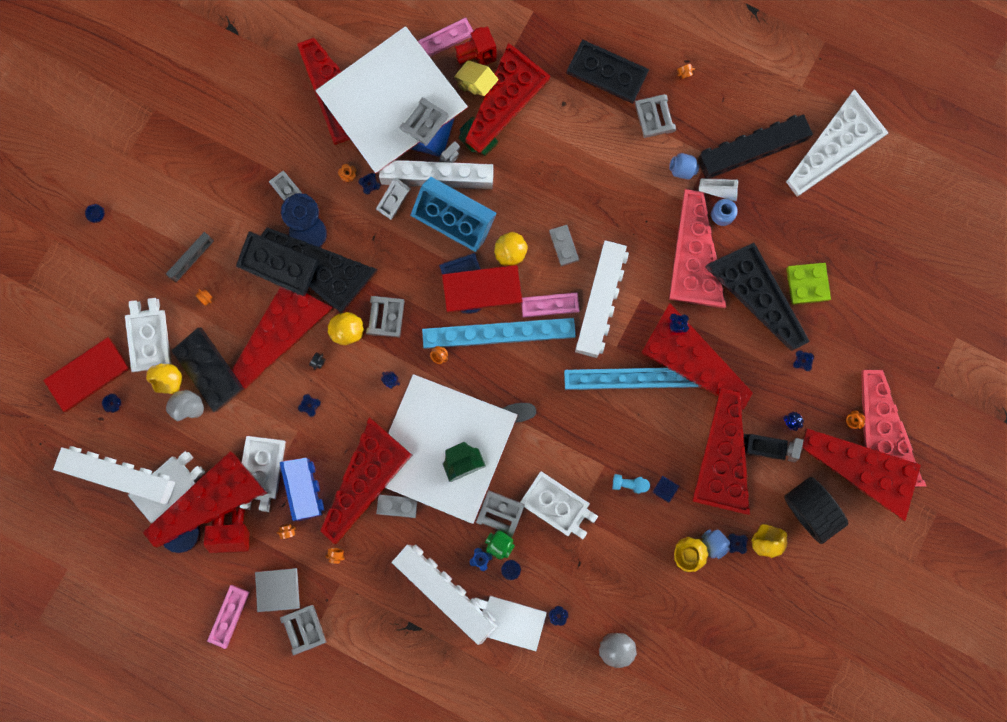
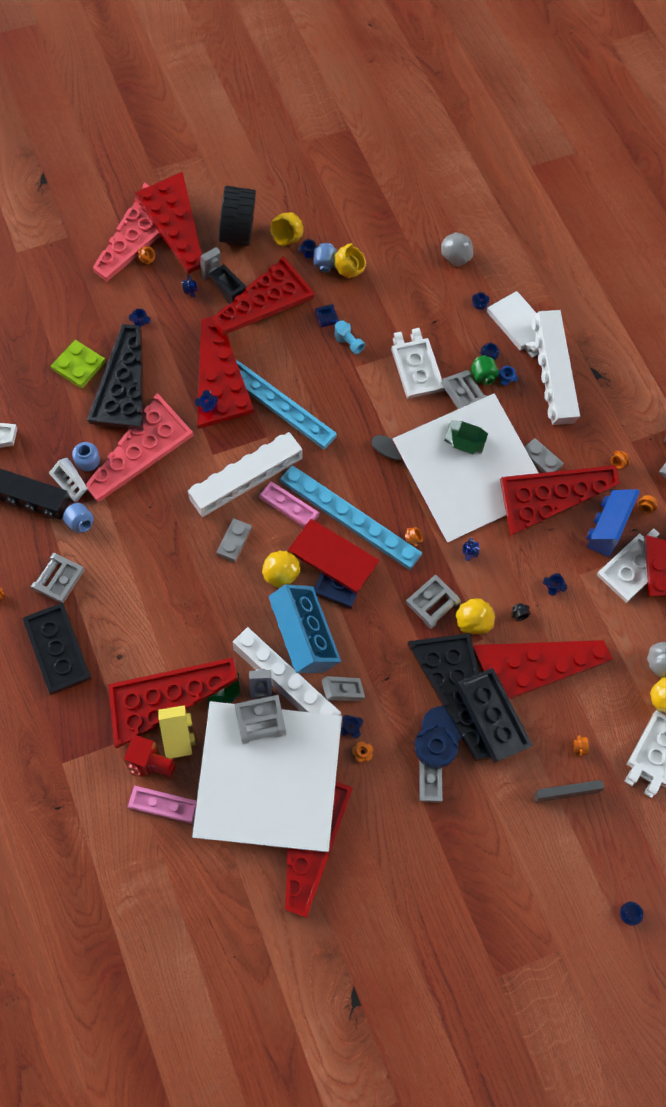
camera: 145 degrees left, 15 degrees down
black plate [171,327,244,412] -> none

